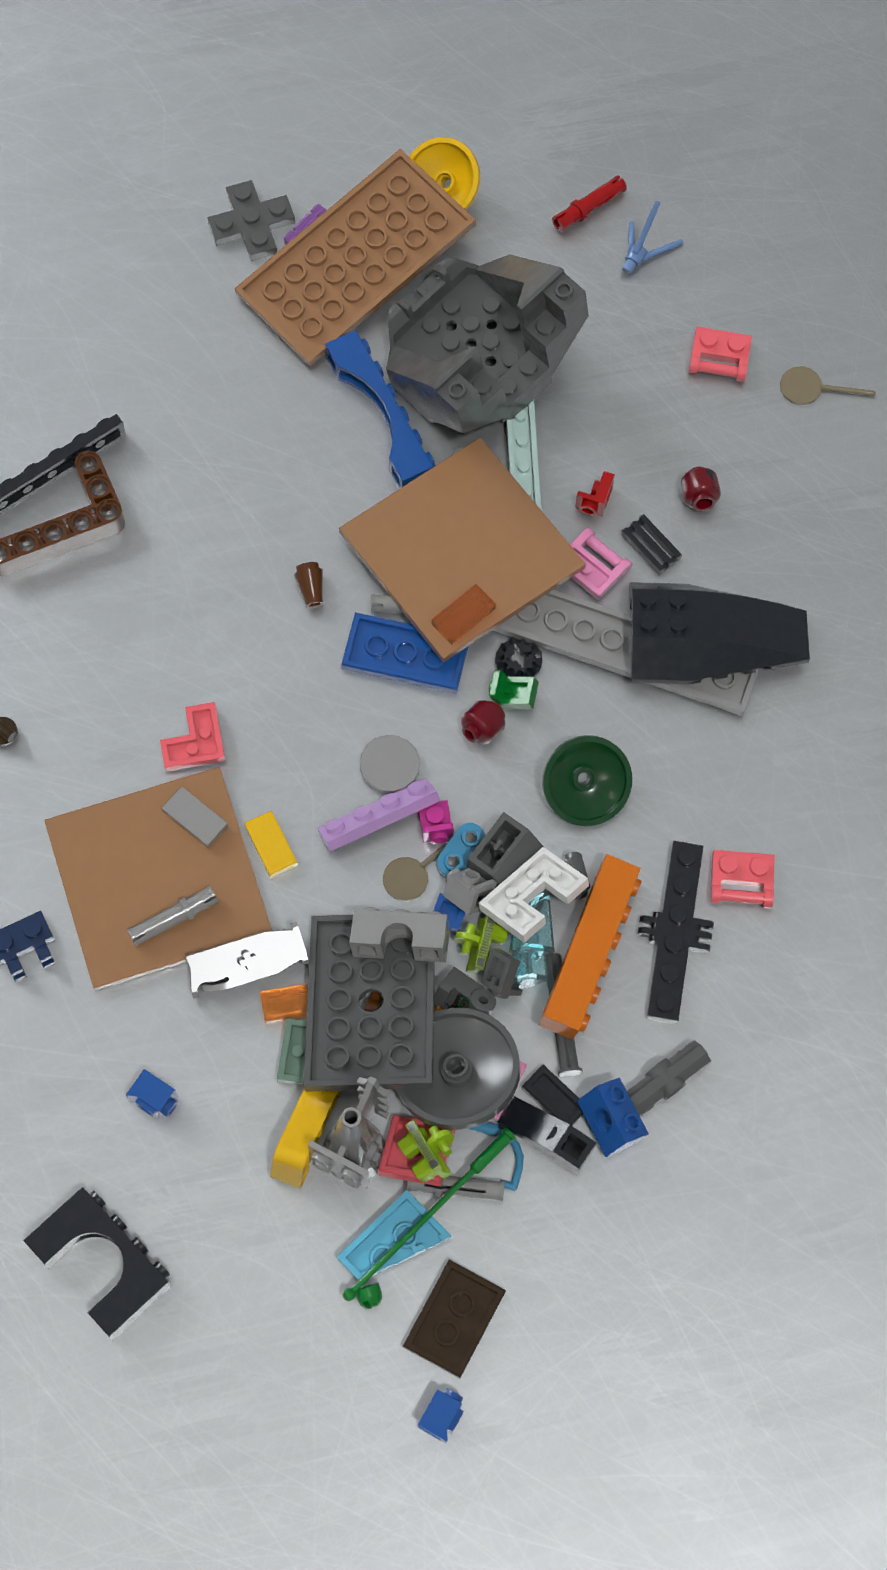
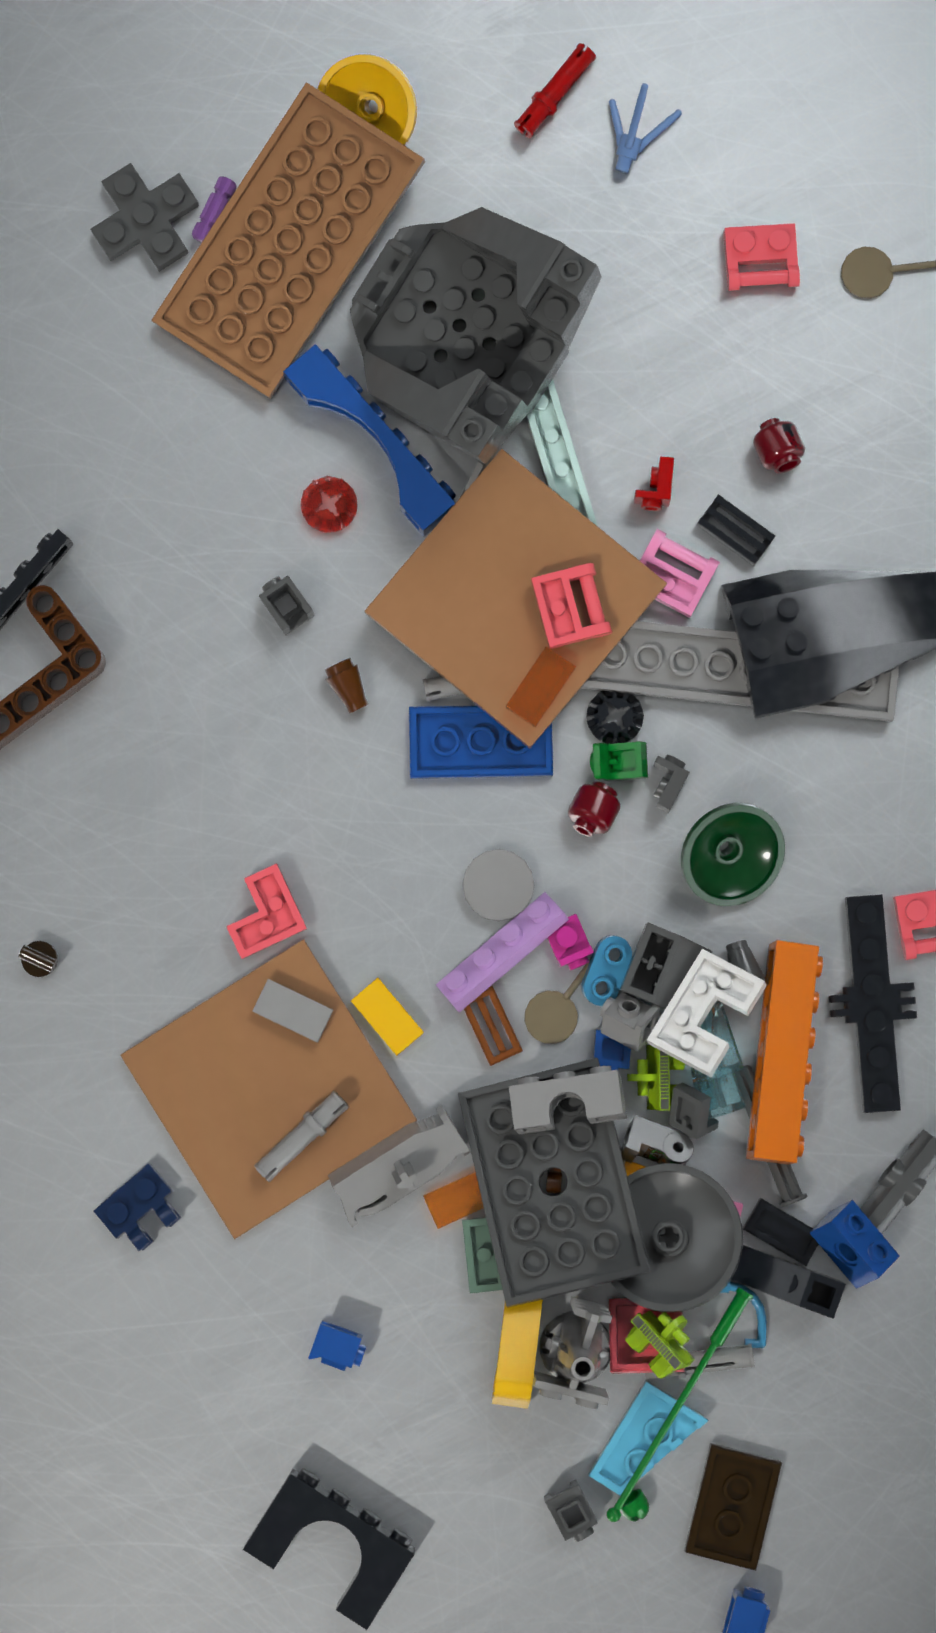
camera: 10 degrees left, 15 degrees up
none -> dark grey window [259,576,315,636]
none -> clear red gear [300,475,357,533]
none -> dark orange tile [464,986,523,1066]
none -> coral plate [531,563,612,649]
none -> dark grey window [544,1479,598,1542]
none -> dark grey bracket [653,754,690,813]

